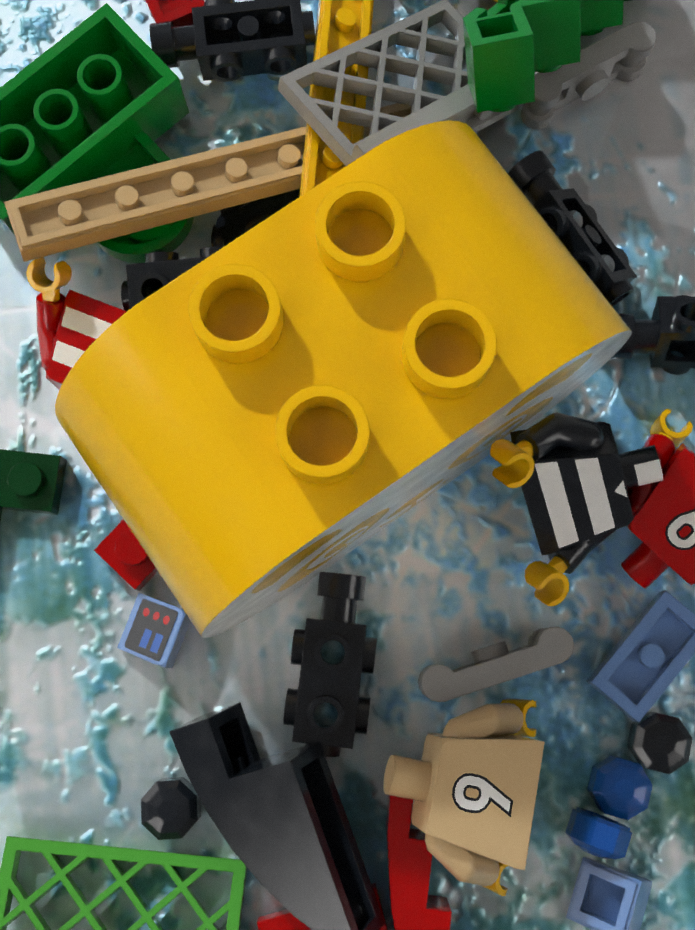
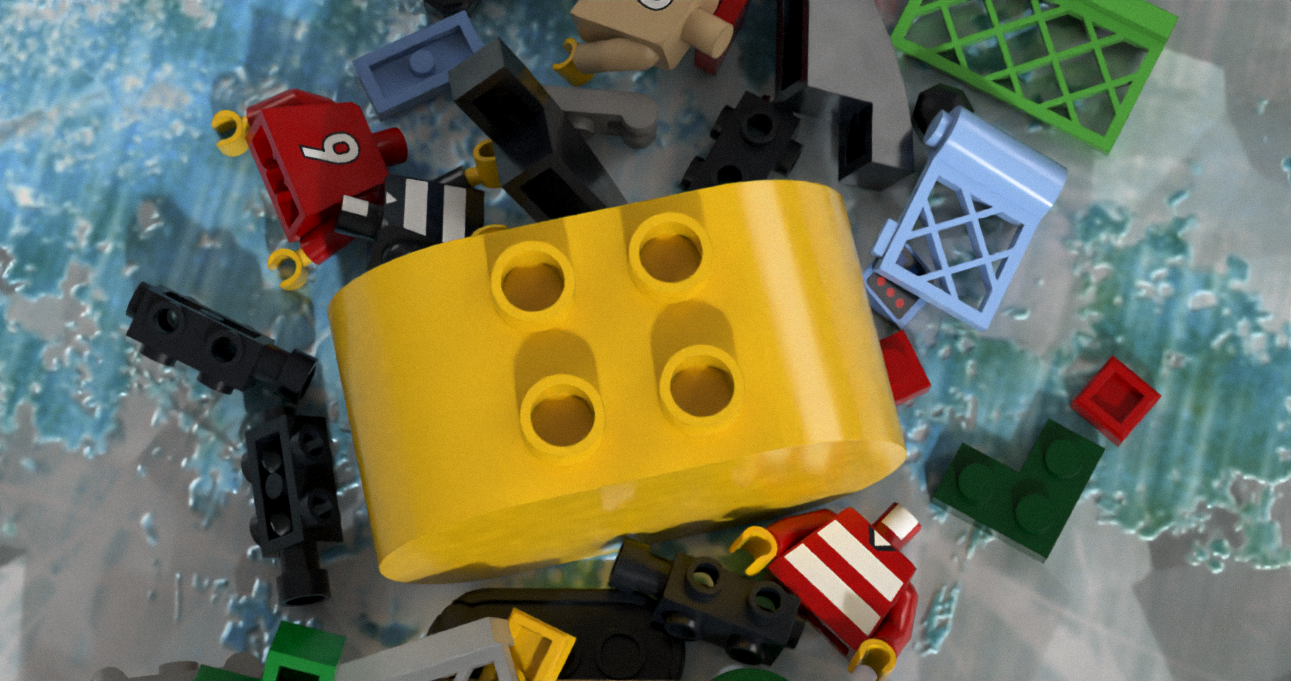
camera: 165 degrees left, 5 degrees down
none -> black slope [448,37,628,223]
none -> light blue piece [869,105,1068,332]

